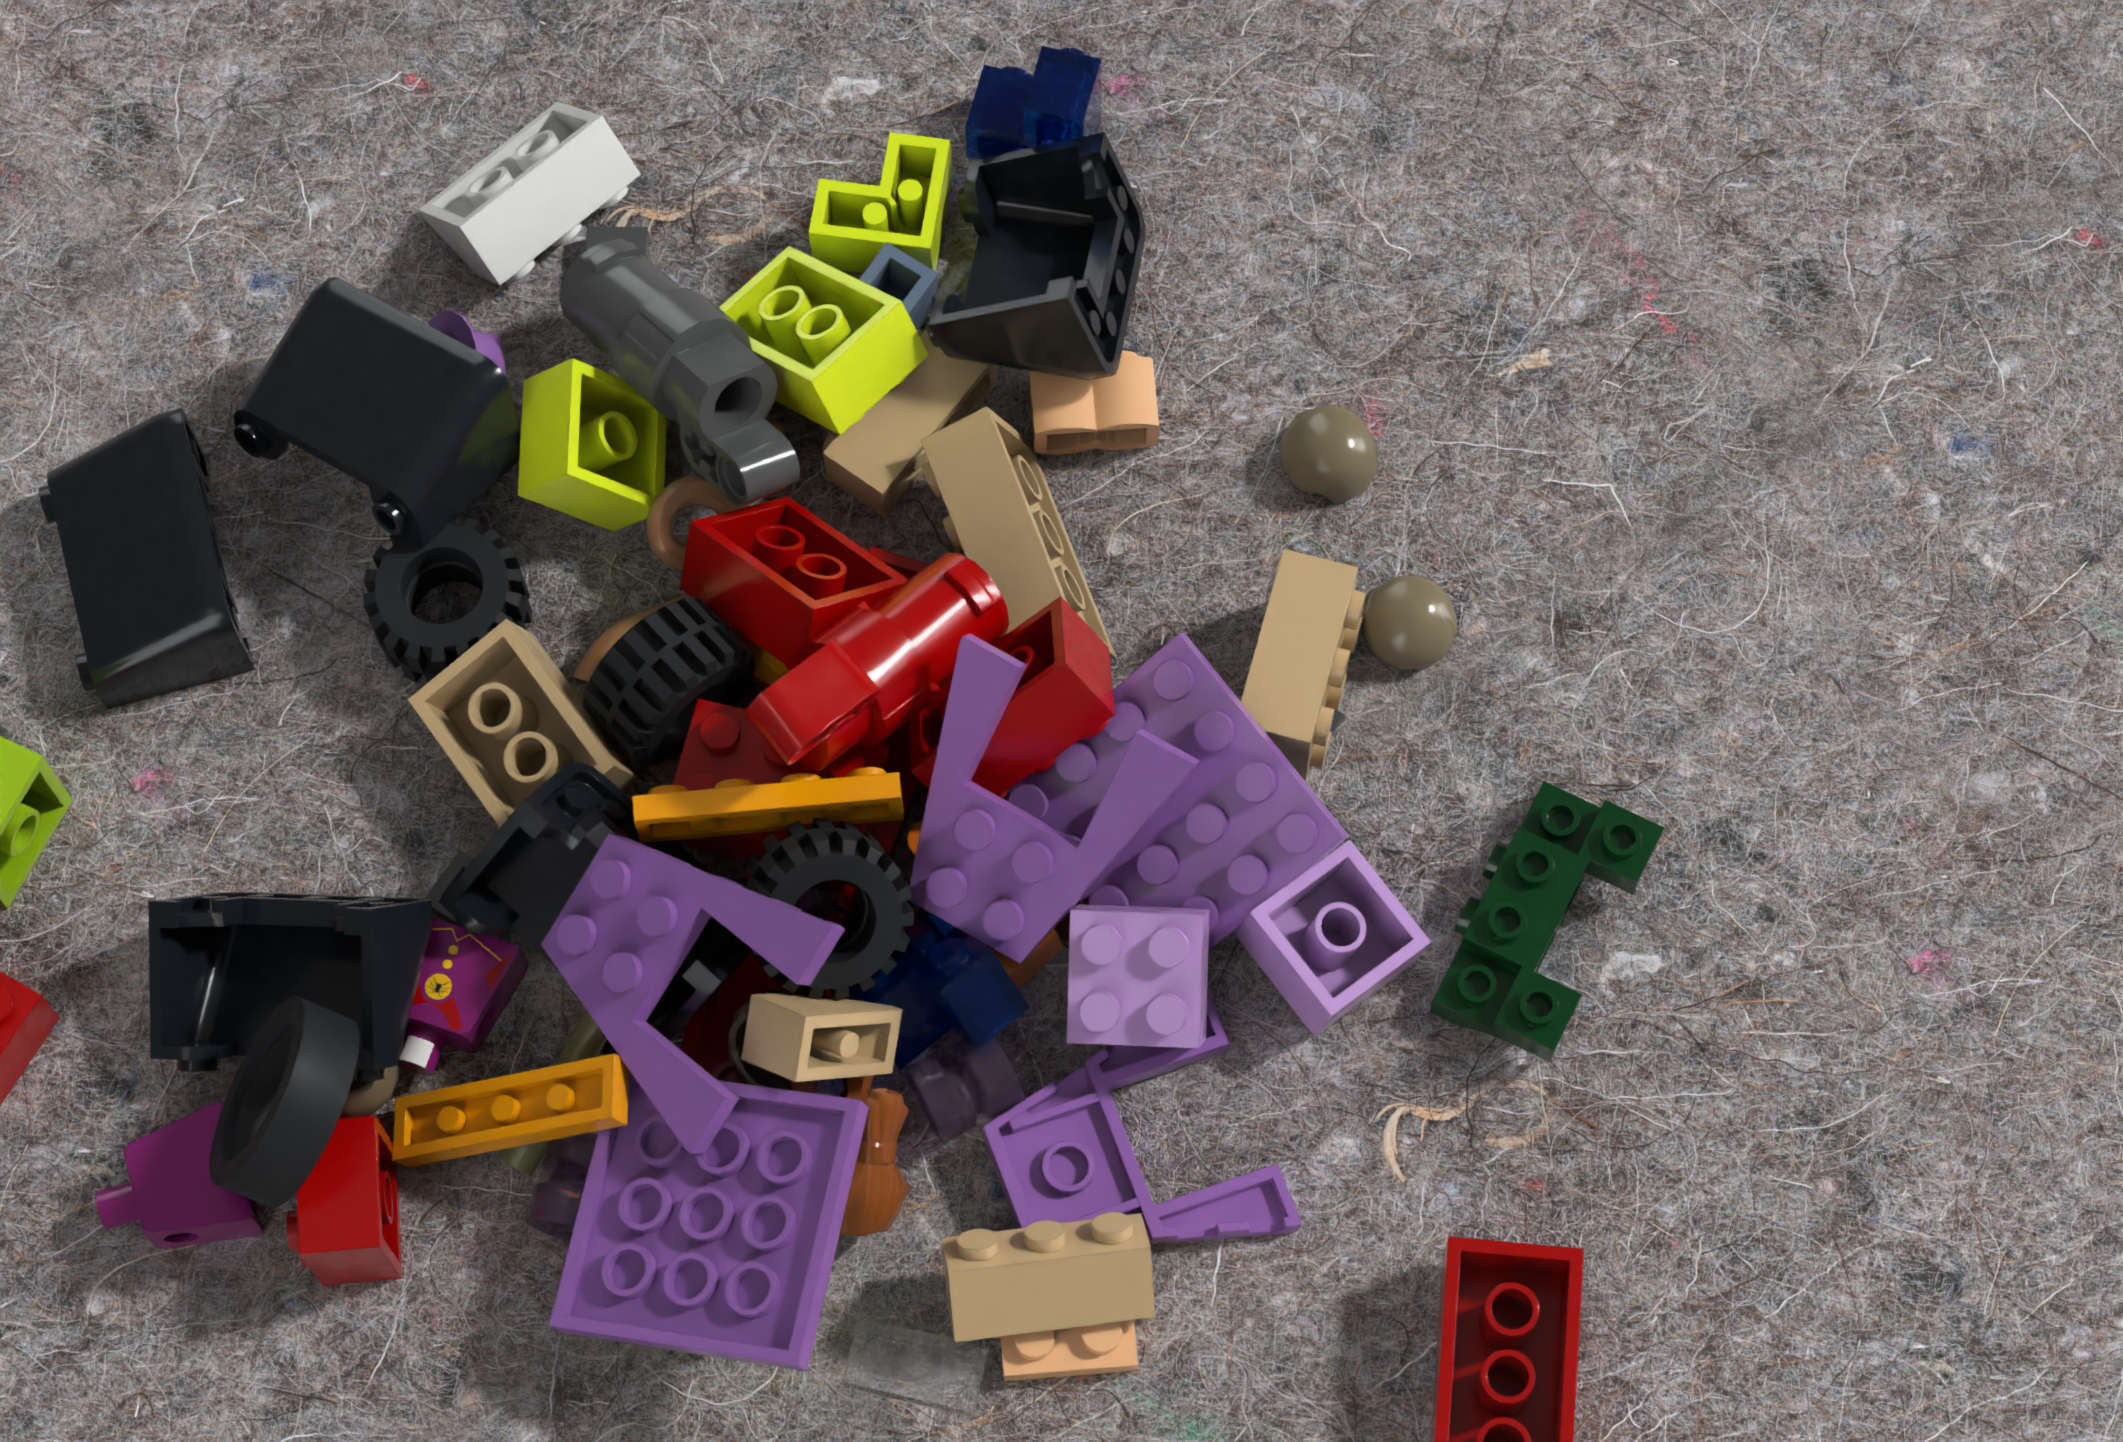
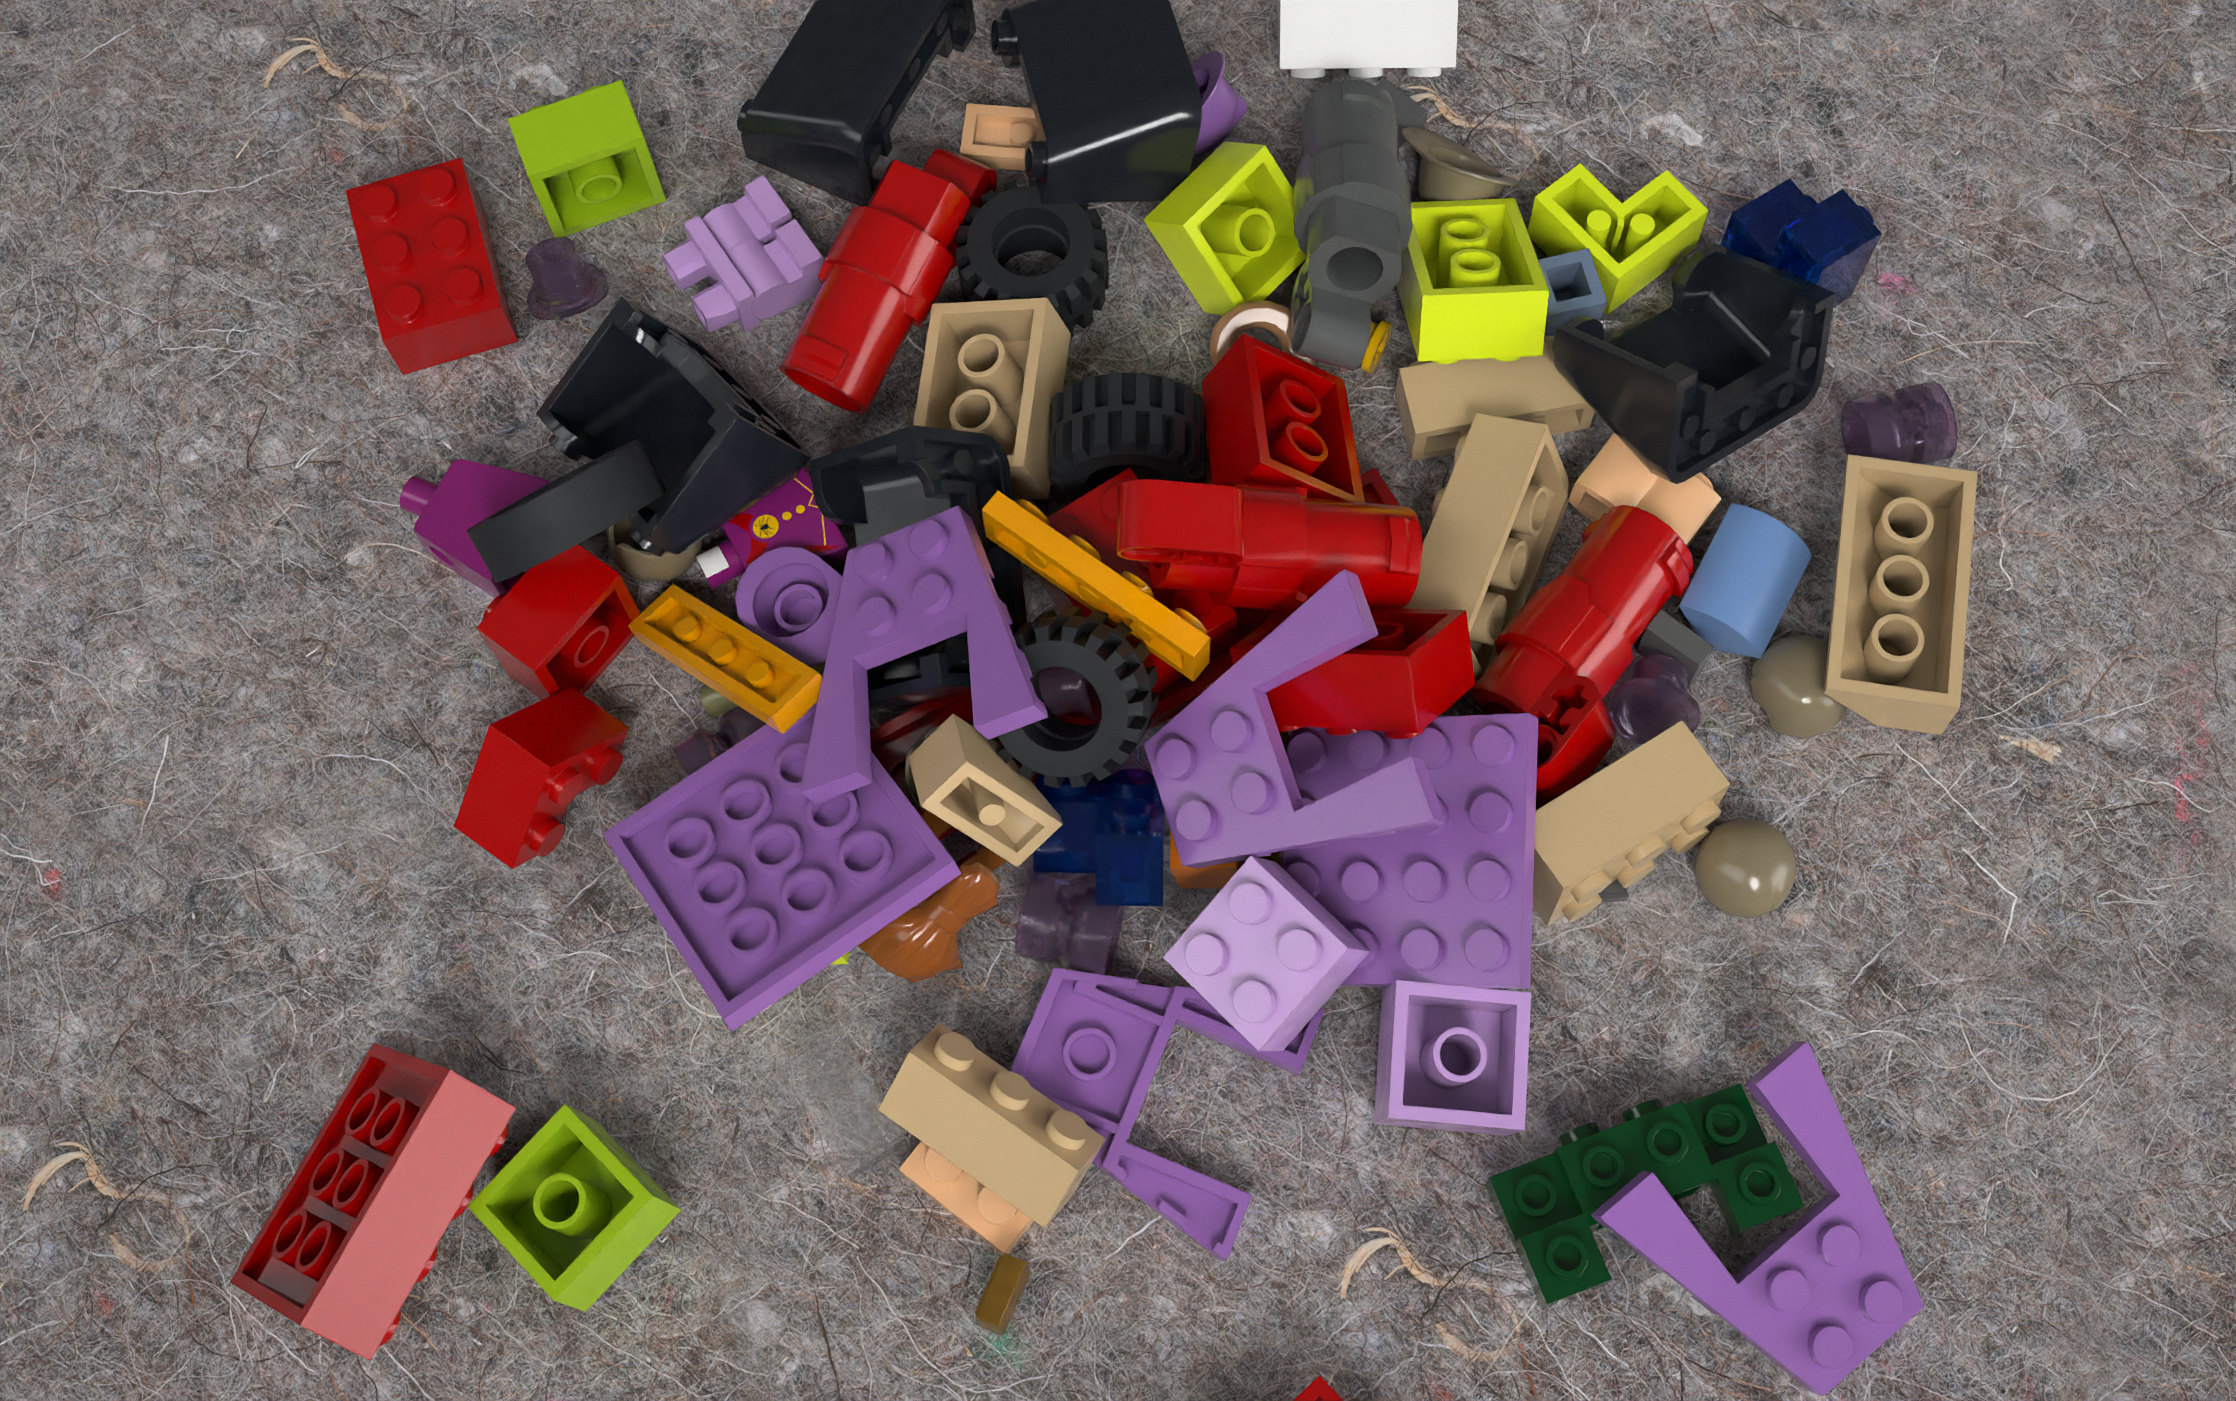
camera: 45 degrees right, 0 degrees up
none -> red brick [453,686,629,869]
none -> clear purple piece [525,237,609,320]
none -> lavender hips [663,175,824,333]
none -> medium lavender piece [735,546,843,667]
none -> red piece [779,148,998,415]
none -> light nougat plate [959,103,1038,171]
none -> pearl gold tile [975,1253,1031,1336]
none -> dark tan piece [1401,127,1519,202]
none -> red piece [1471,505,1694,810]
none -> medium lavender wing [1591,1041,1925,1396]
none -> clear purple piece [1609,655,1701,744]
none -> dark grey tile [1636,609,1714,689]
none -> medium blue brick [1679,503,1812,659]
none -> tan slope [1824,454,1978,735]
none -> clear purple wheel [1841,381,1958,464]

